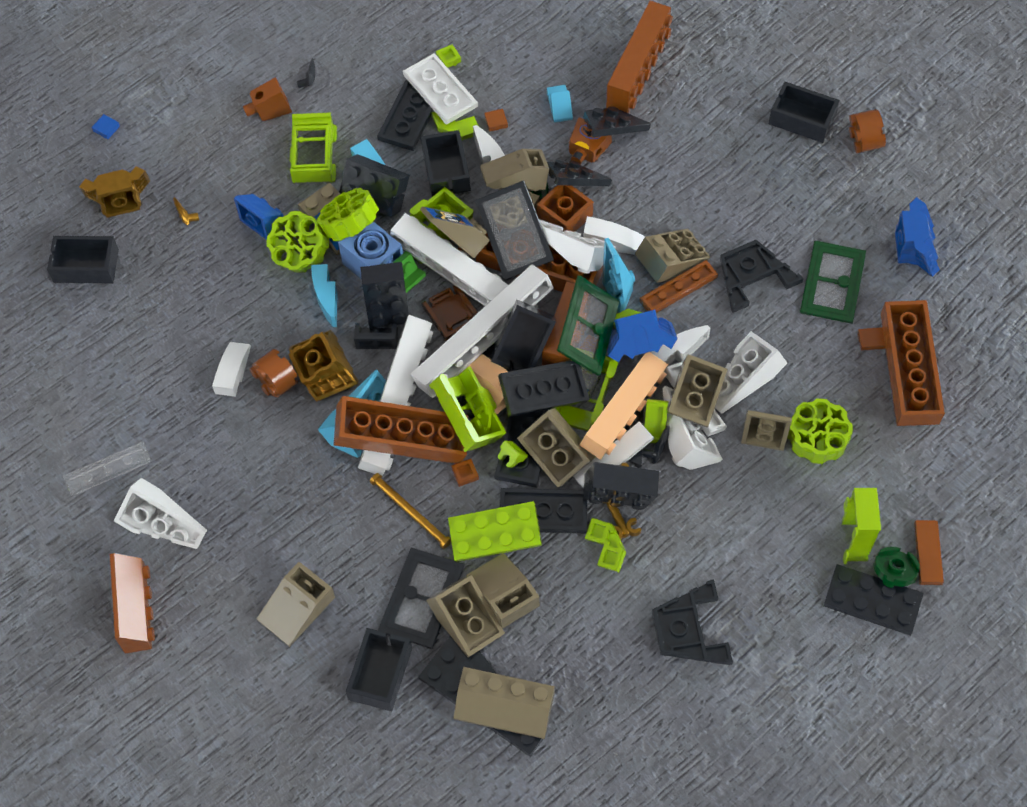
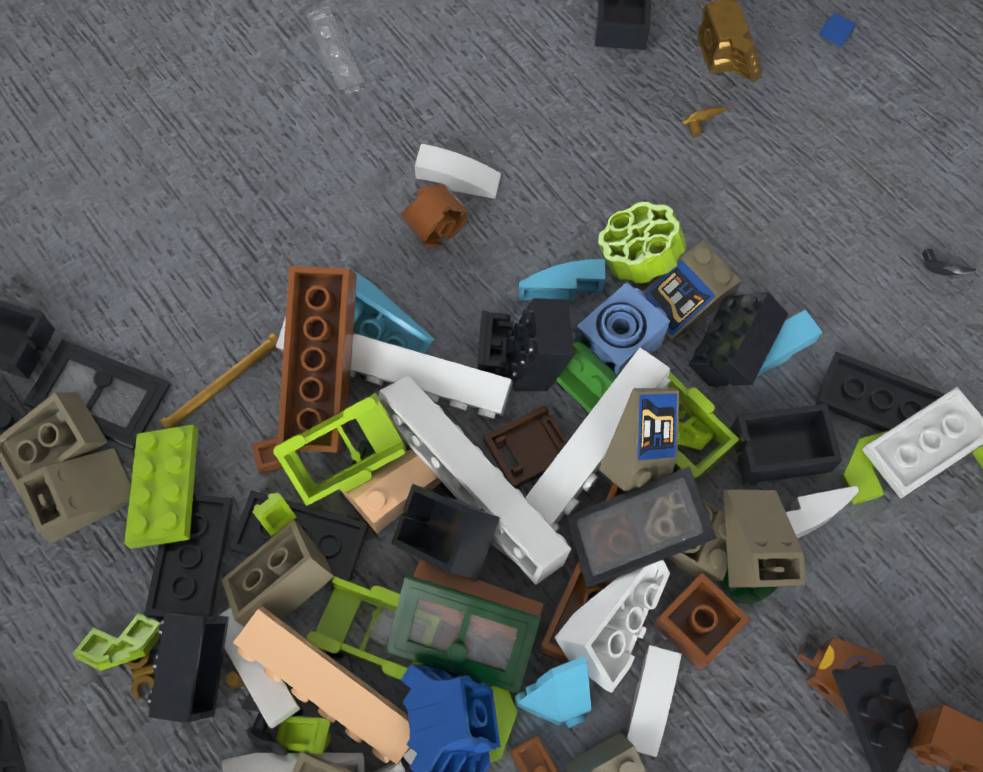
camera: 90 degrees right, 5 degrees up
slope [110,553,155,654] -> none
white wedge [114,478,207,549] -> none
blue slope [234,194,284,240] -> none
dark orange torso [243,77,292,121] -> none
dark tan slope [257,562,335,647] -> none
pearl gold slope [288,330,359,402] -> none
lime piece [290,113,337,183] -> none
lime connector [317,188,379,241] -> none
lime tile [465,387,493,437] -> none
dark orange tile [484,109,508,132] -> none
black plate [498,361,590,417] -> none
medium azure slope [547,85,573,123] -> none
black wing [547,160,613,186] -> none

